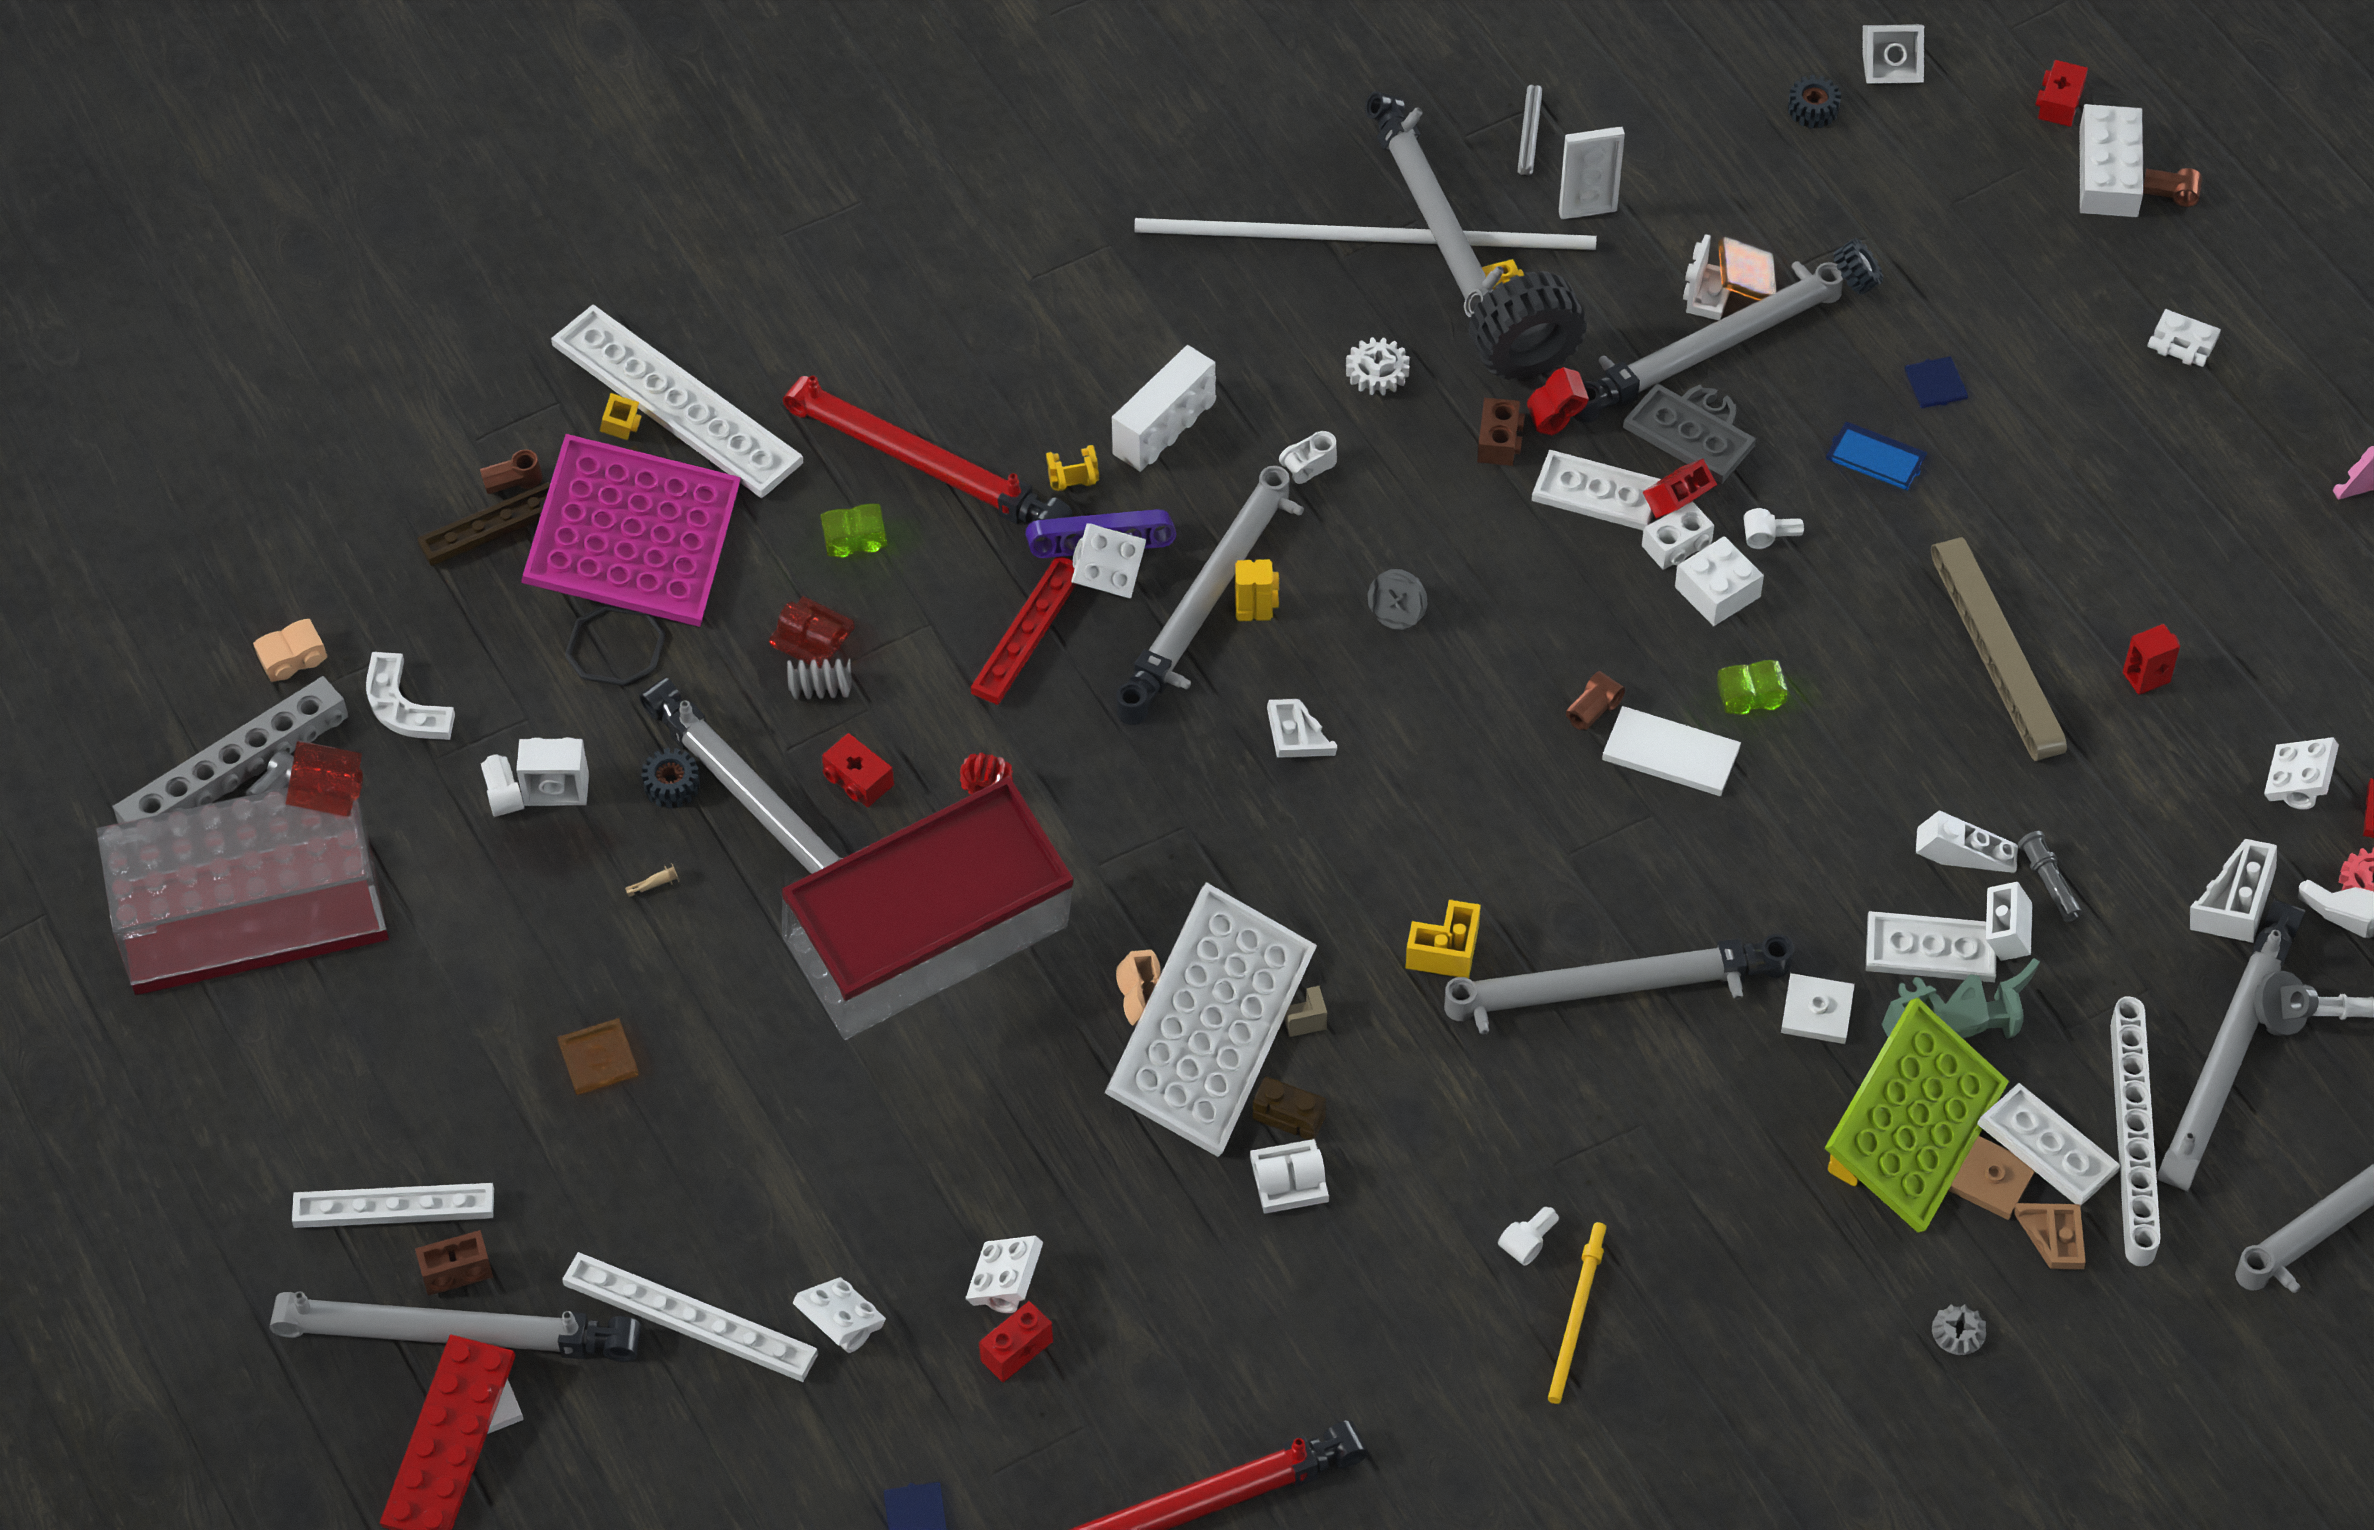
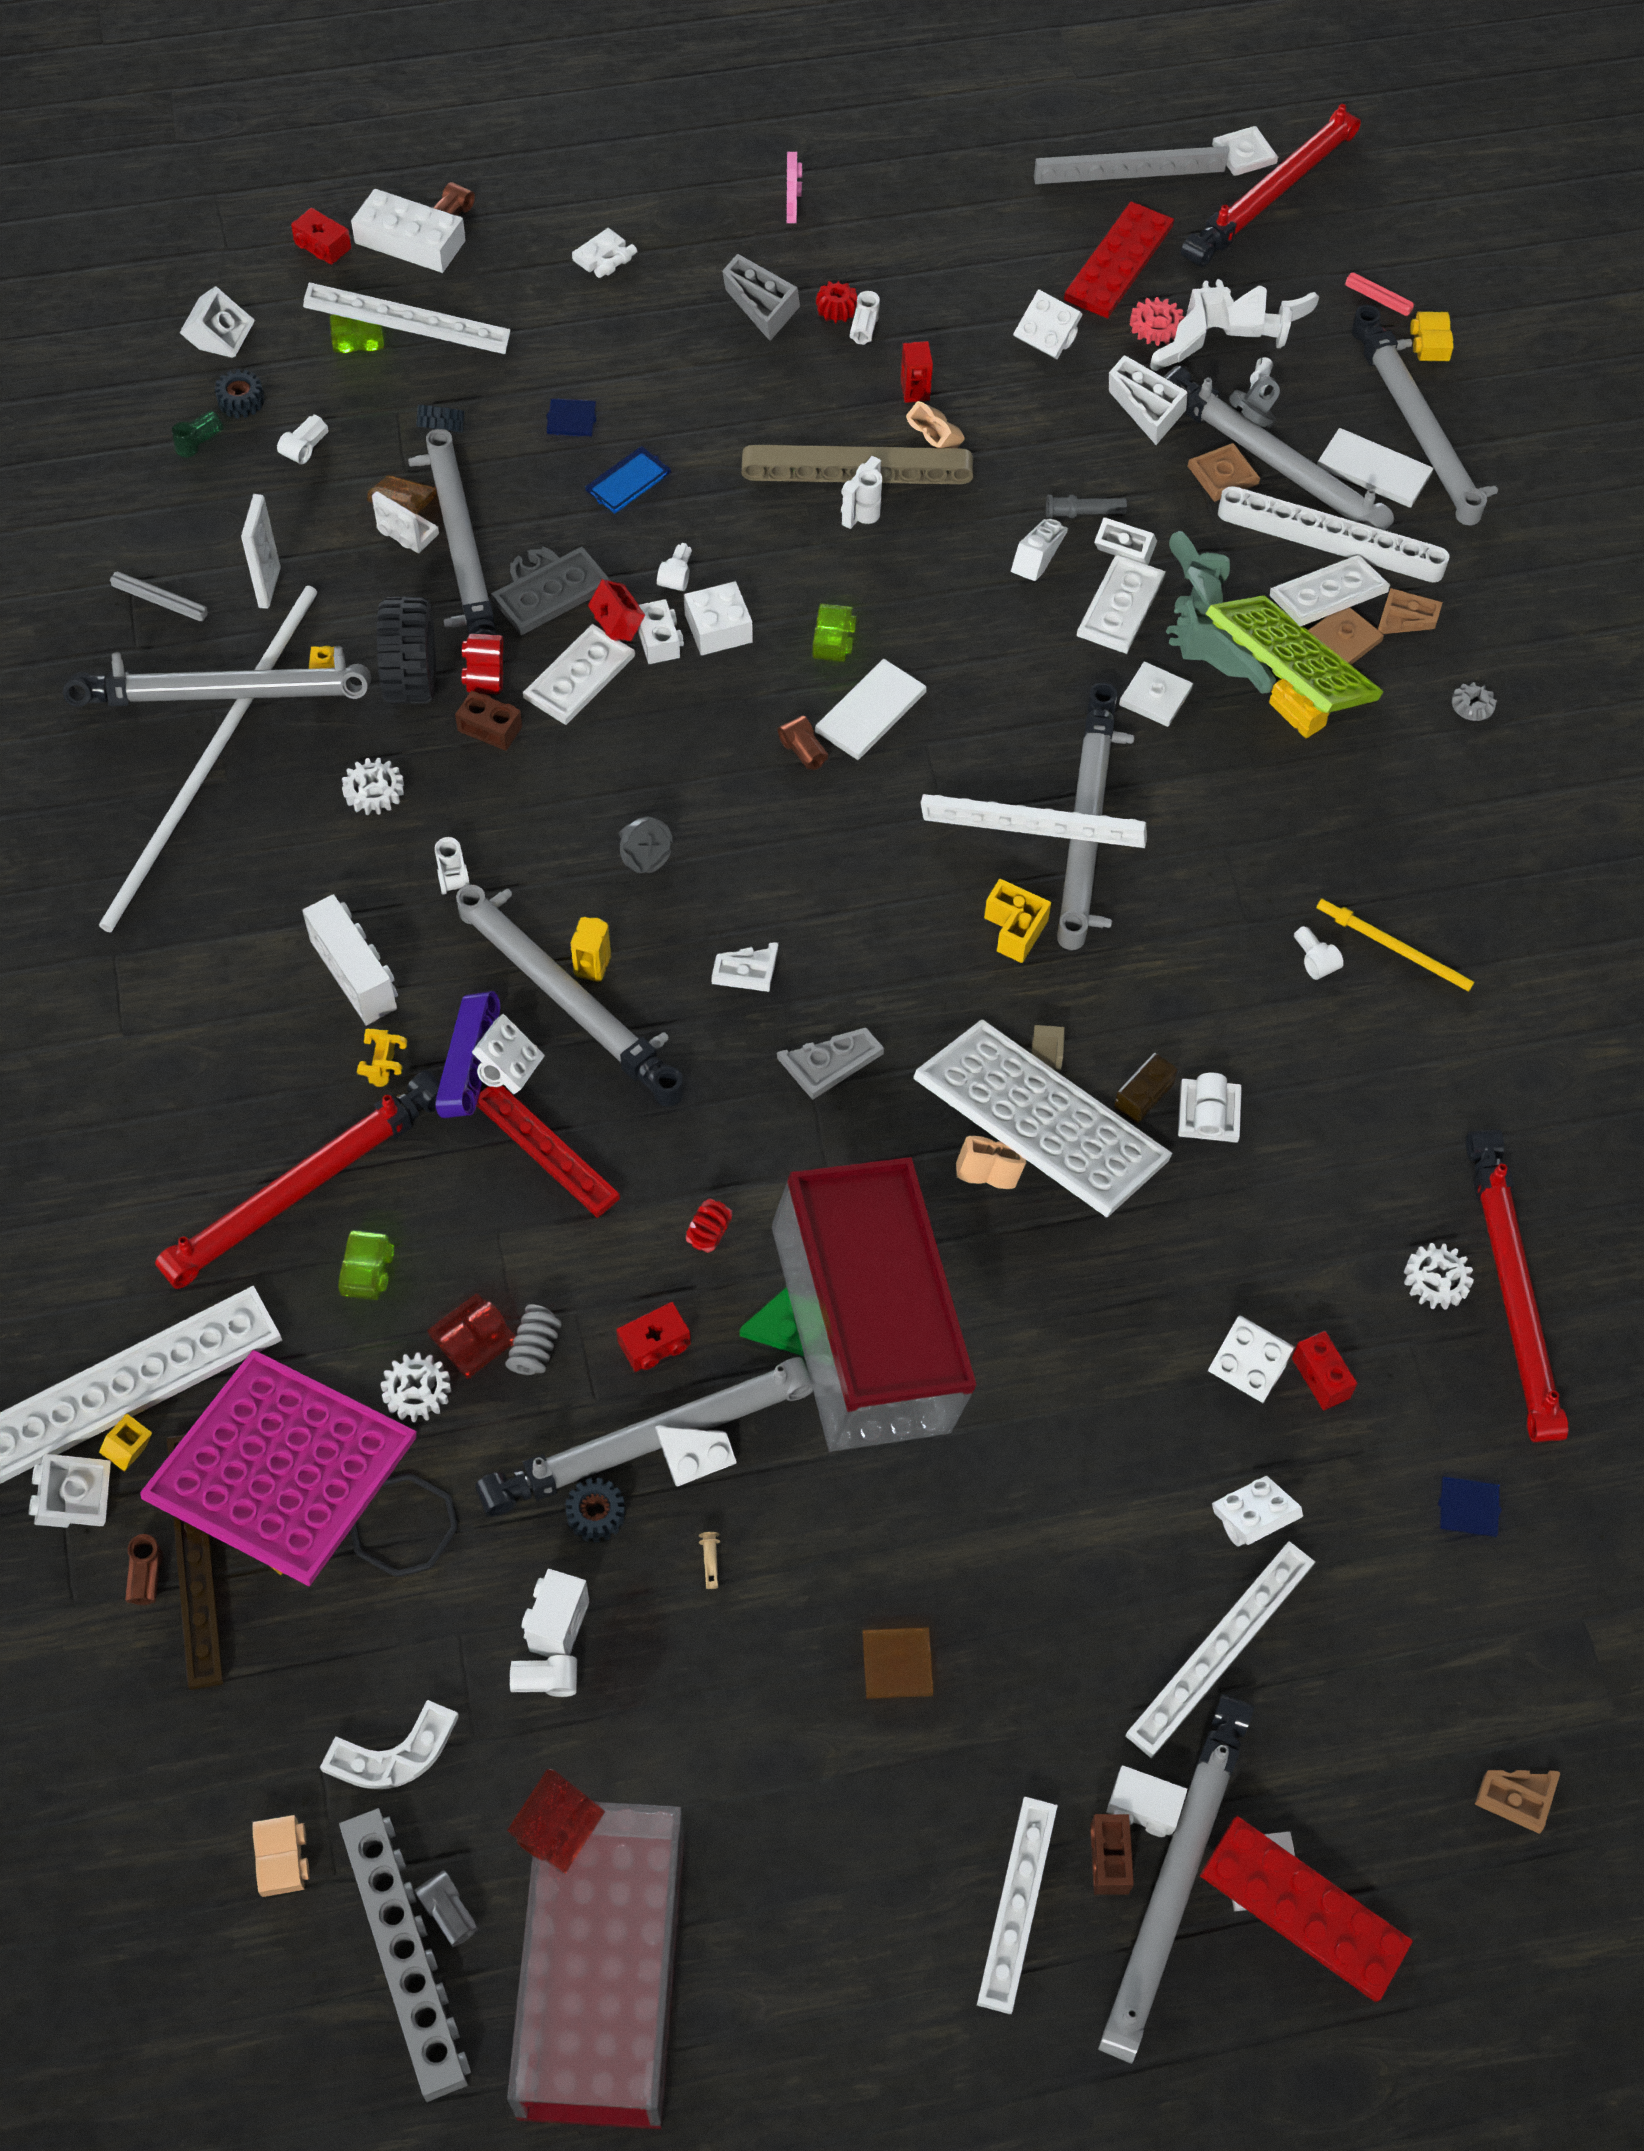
camera: 75 degrees left, 5 degrees up
none -> white plate [29,1454,111,1528]
none -> clear green piece [171,410,223,457]
none -> white piece [277,414,328,465]
none -> white plate [303,282,510,354]
none -> clear neon green brick [330,314,384,353]
none -> white gear [381,1353,451,1422]
none -> white wing [655,1425,737,1486]
none -> light grey wedge [722,254,800,341]
none -> light grey wing [777,1028,884,1100]
none -> red gear [816,280,857,324]
none -> white plate [841,456,882,529]
none -> white piece [850,291,879,345]
none -> light nougat brick [906,401,965,448]
none -> white plate [921,794,1147,848]
none -> white brick [1106,1765,1187,1837]
none -> medium nougat plate [1188,443,1260,502]
none -> white tile [1317,428,1433,508]
none -> white gear [1404,1243,1474,1310]

